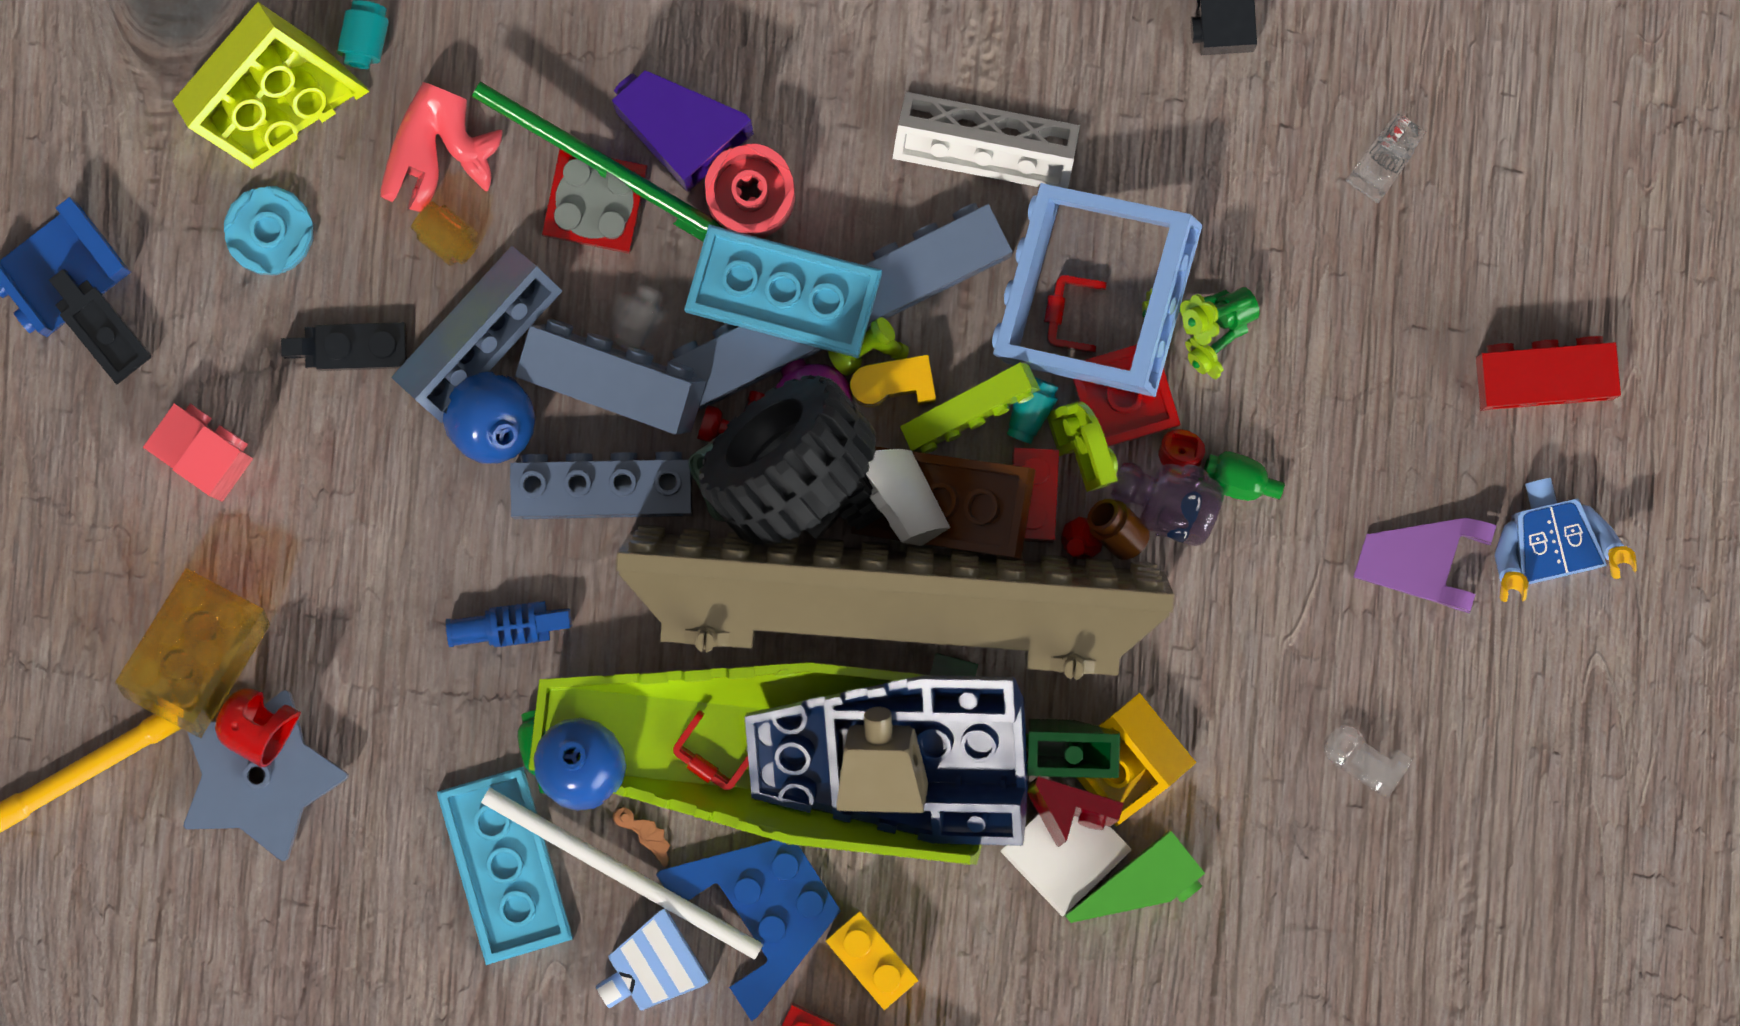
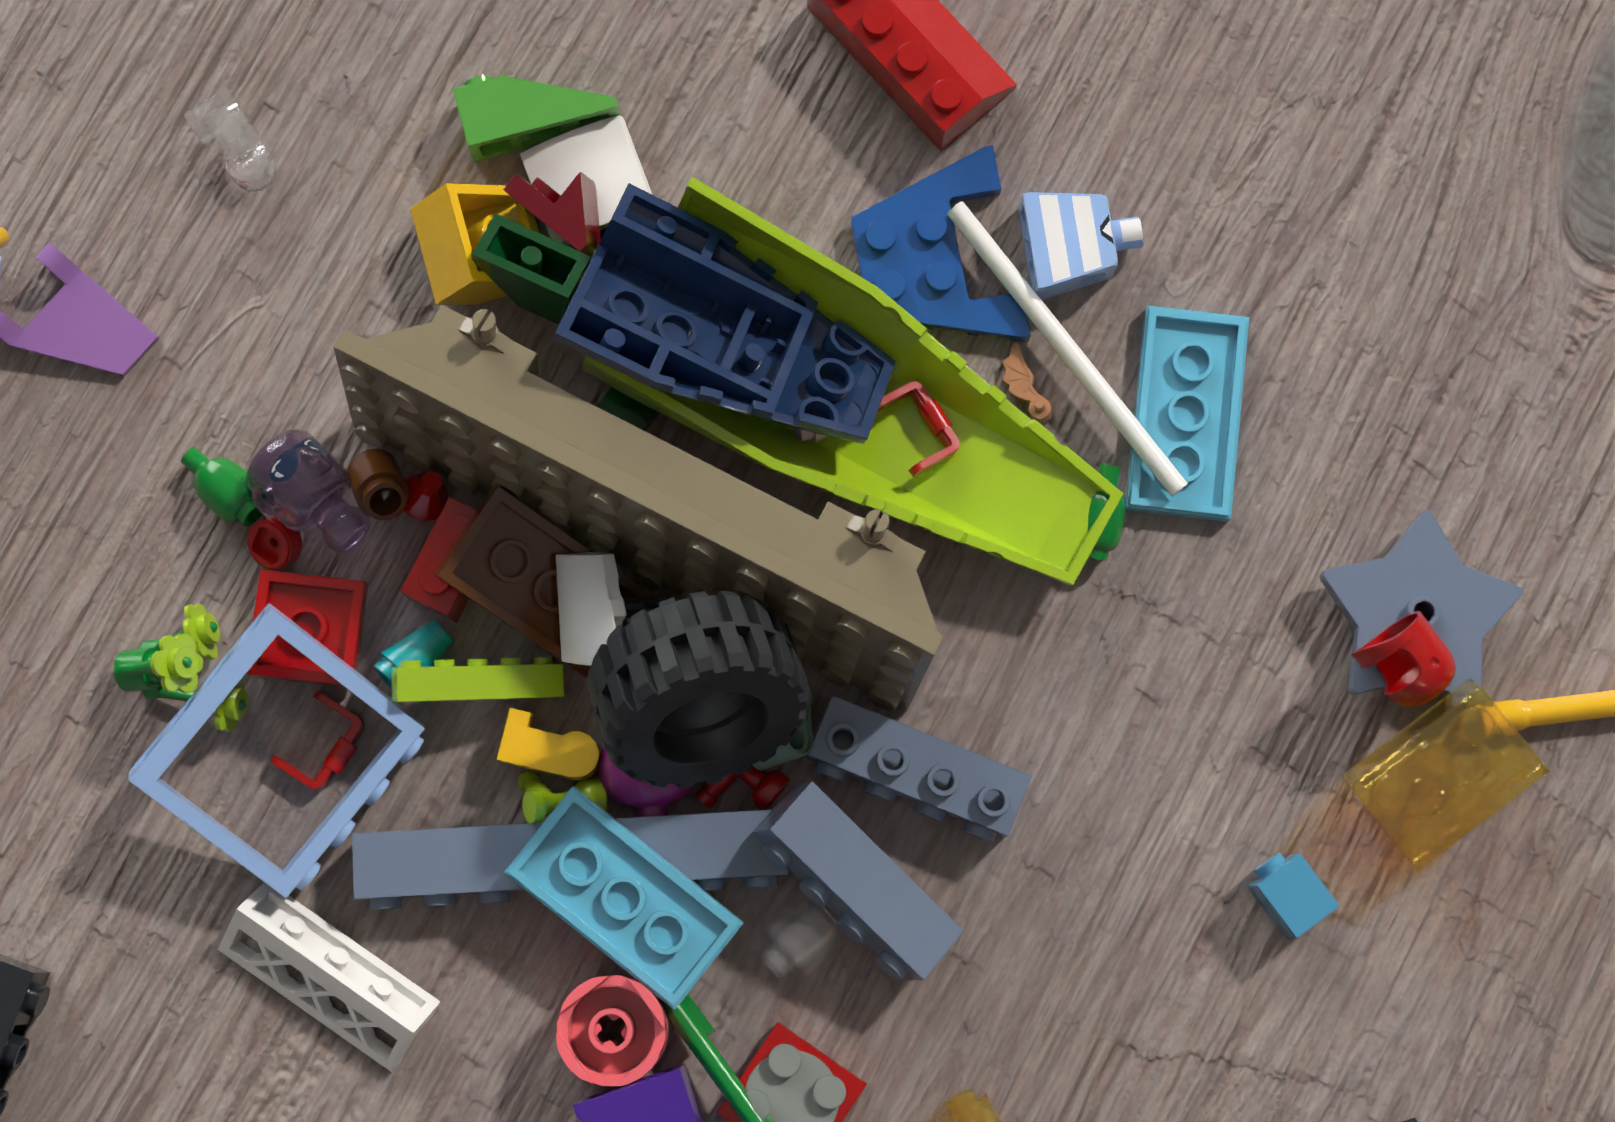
camera: 160 degrees left, 5 degrees down
coral brick [143,403,254,502] -> none
black hinge [281,322,407,371] -> none
sand blue brick [391,246,562,423] -> none
blue cylinder [443,372,536,464] -> none
blue hinge [446,601,572,648] -> none
blue cylinder [534,718,626,811] -> none
yellow brick [825,910,919,1010] -> none
dark tan torso [837,707,928,813] -> none
lime plate [1047,401,1118,492] -> none
none -> dark azure brick [1247,852,1340,939]

